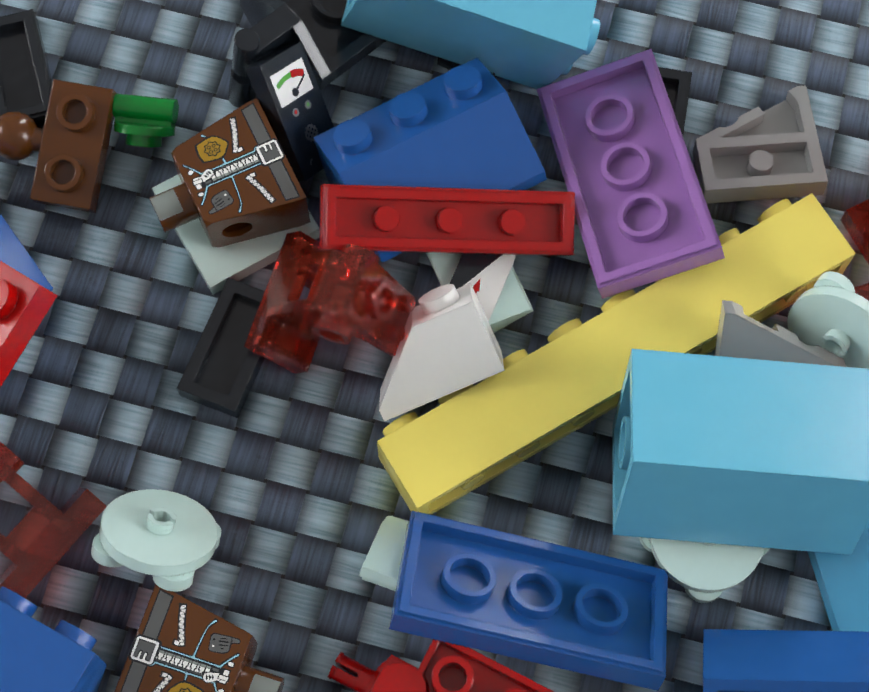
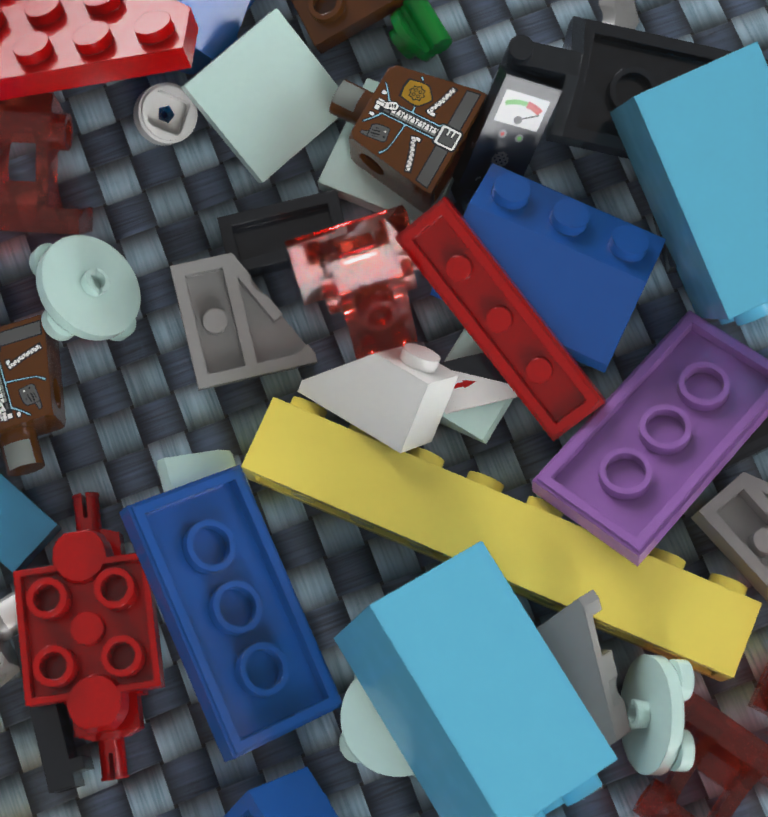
camera: 60 degrees right, 5 degrees up
none -> white tile [133,82,198,146]
none -> light grey wing [170,252,317,391]
none -> light aqua tile [180,8,339,183]

